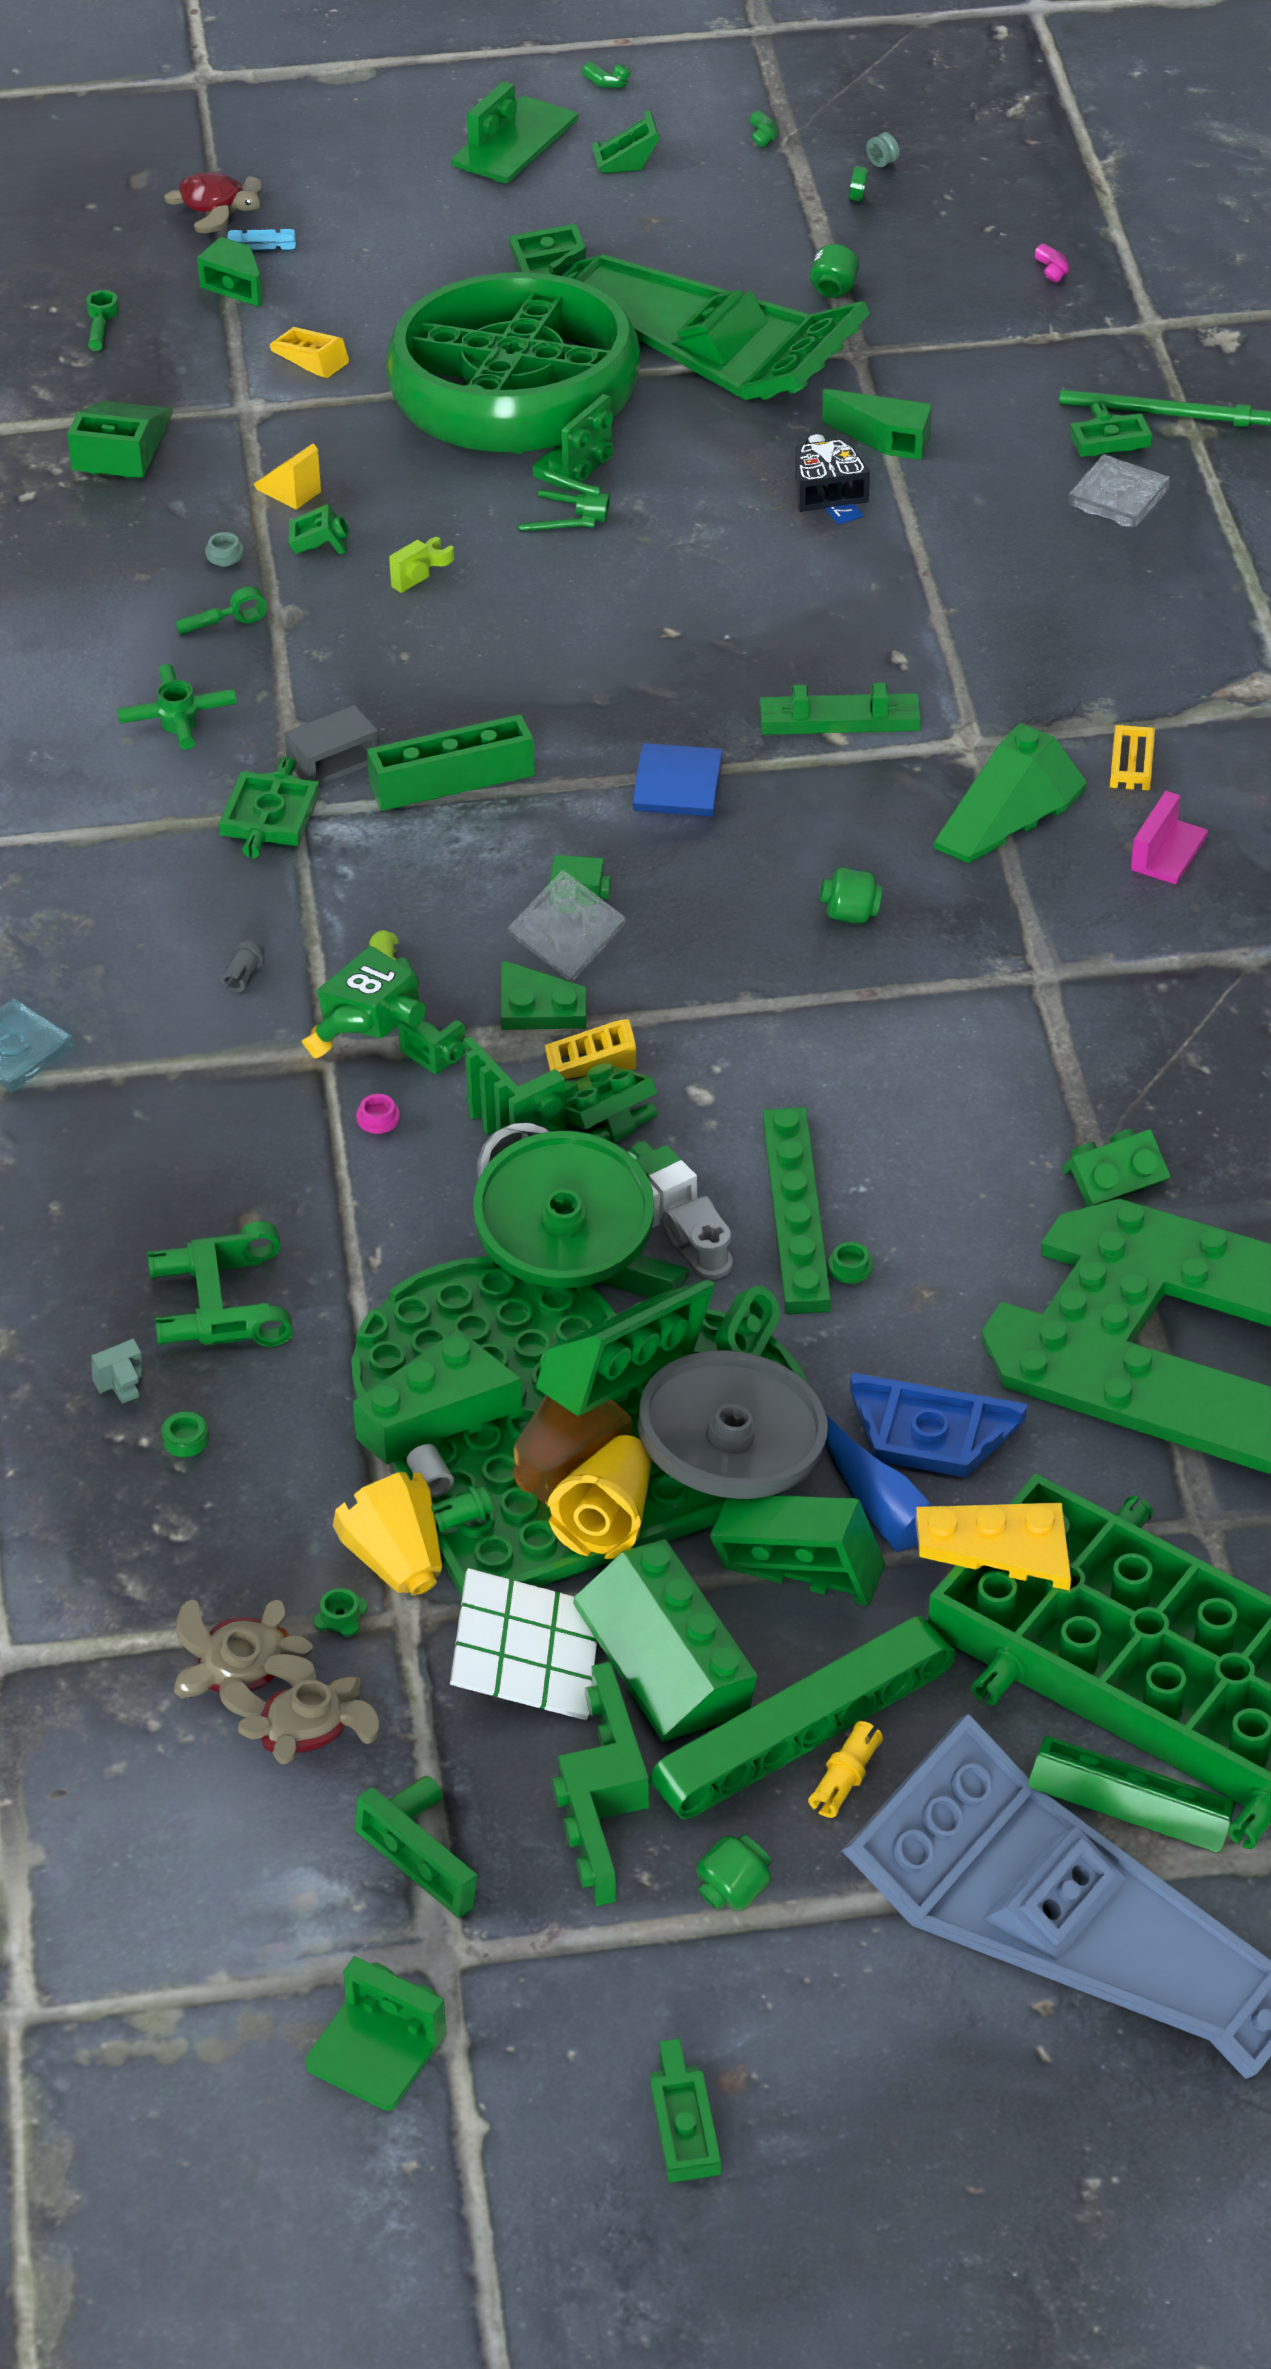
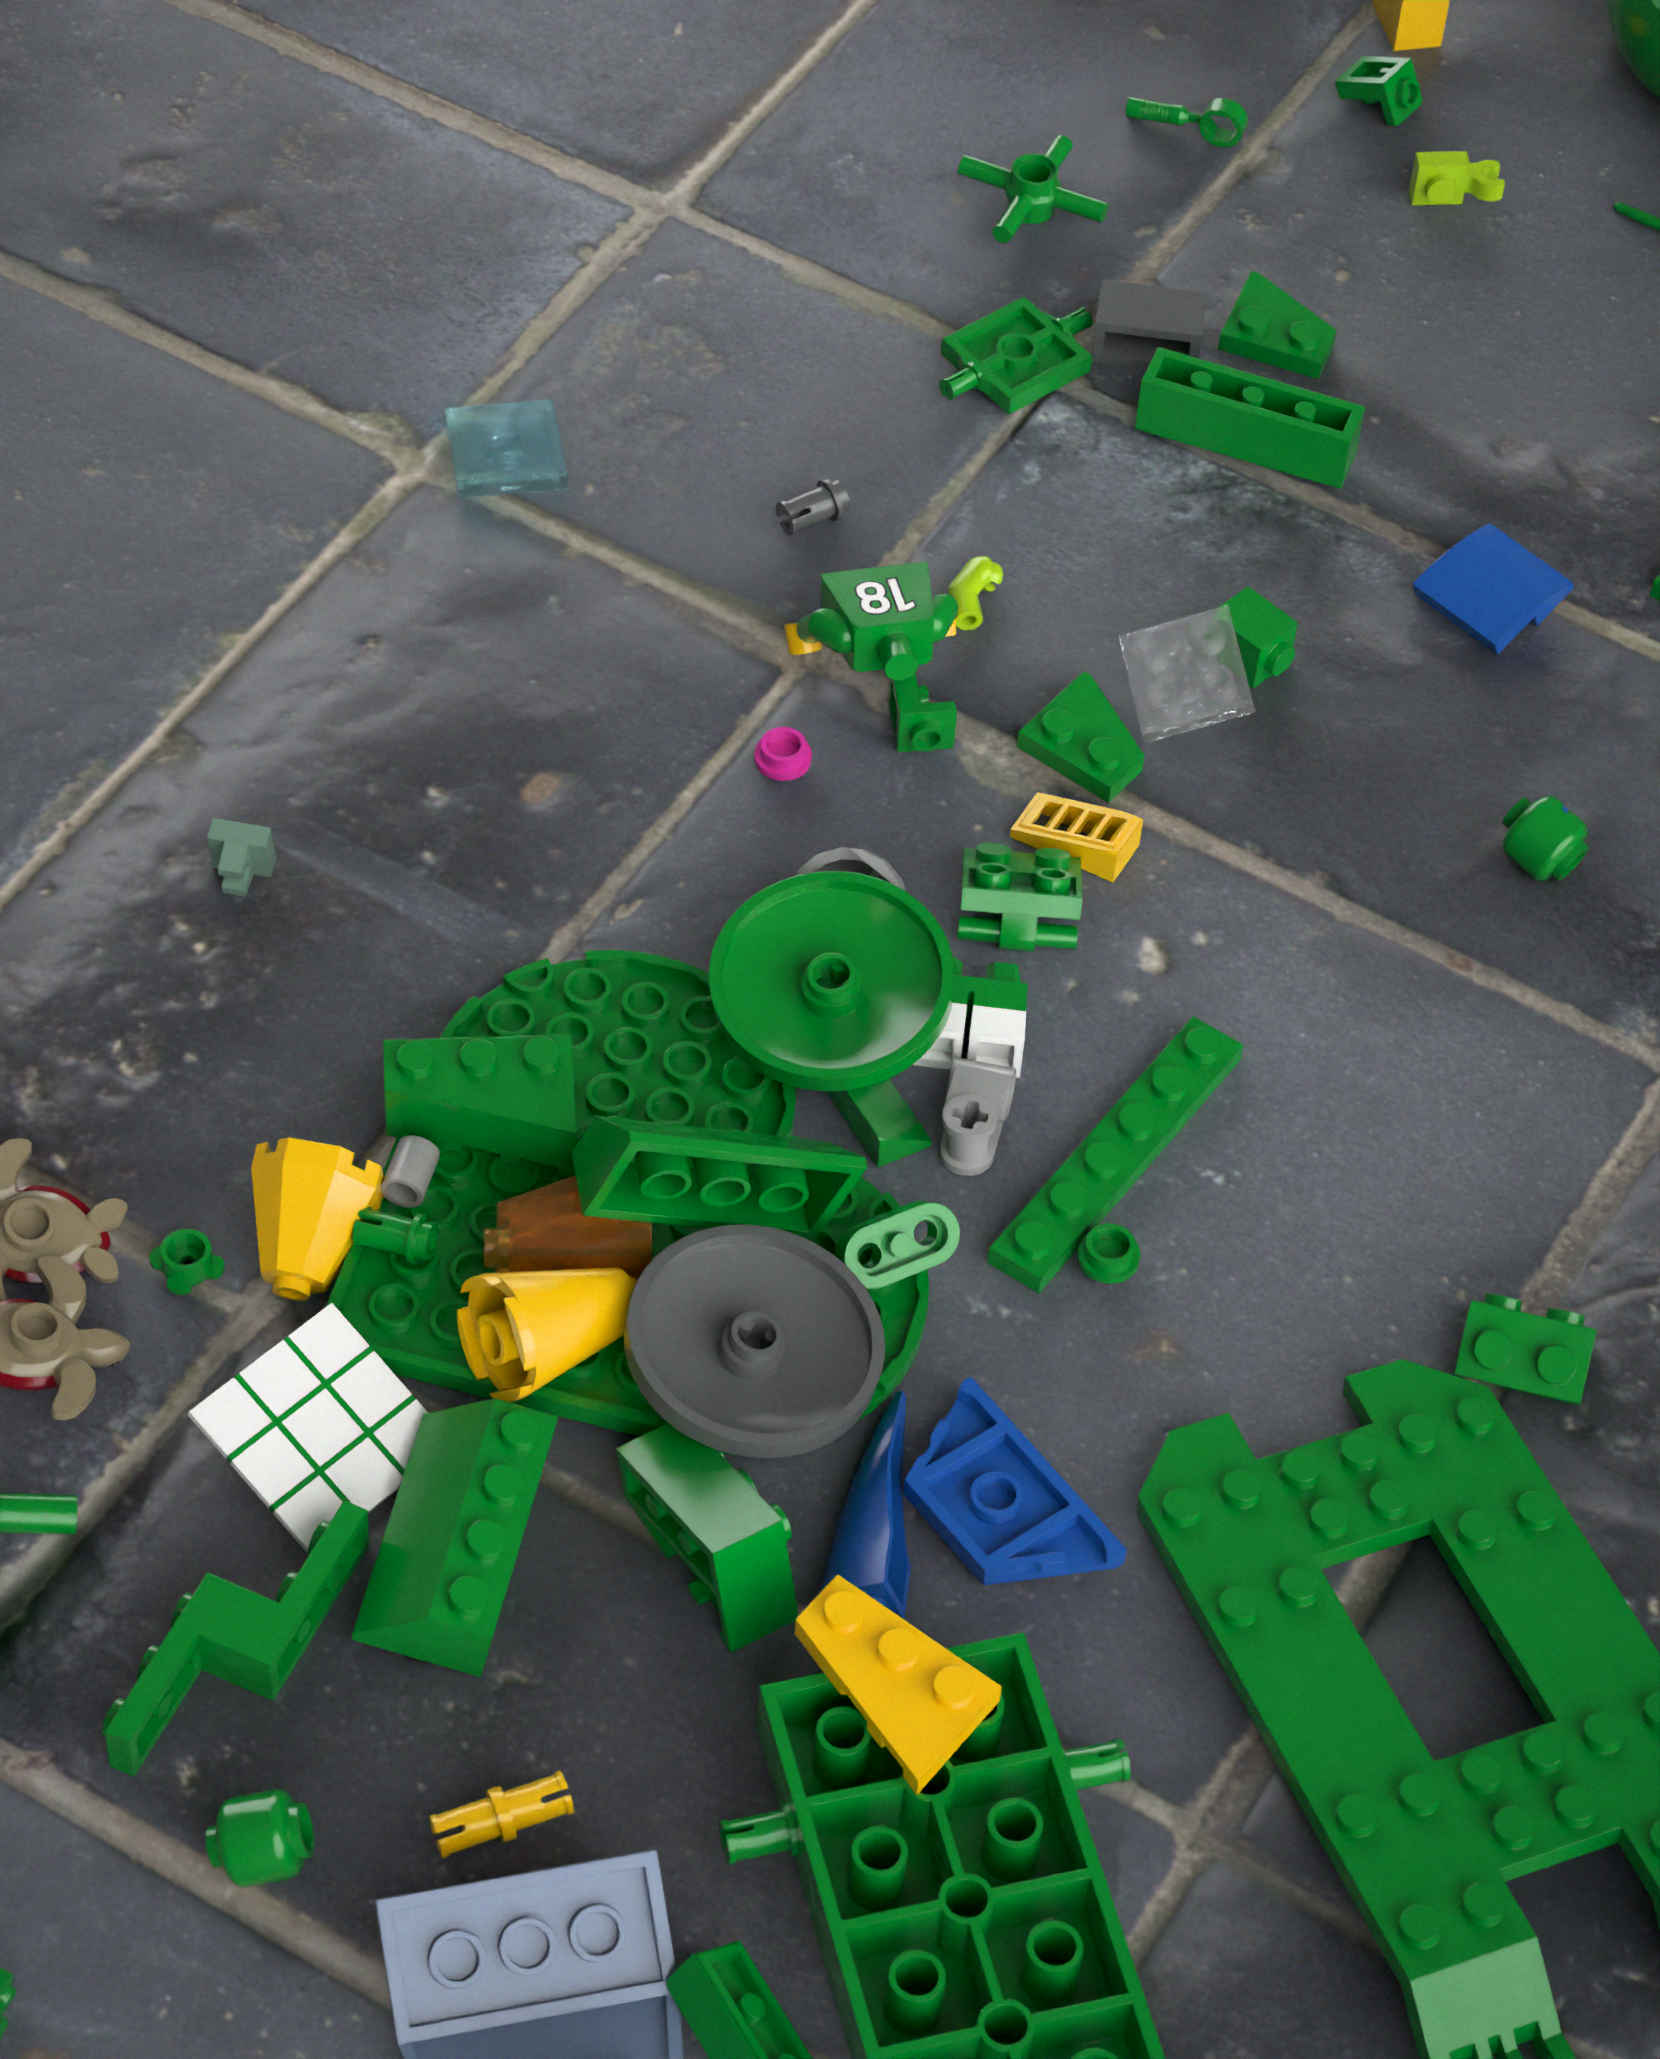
camera: 35 degrees right, 5 degrees up
green connector [147,1221,293,1347] -> none
green tile [161,1411,209,1457] -> none
sand green plate [205,532,244,567] -> none
green plate [463,1036,567,1135] -> none
green beam [649,1616,956,1820] -> none
none -> green wing [1218,271,1337,379]

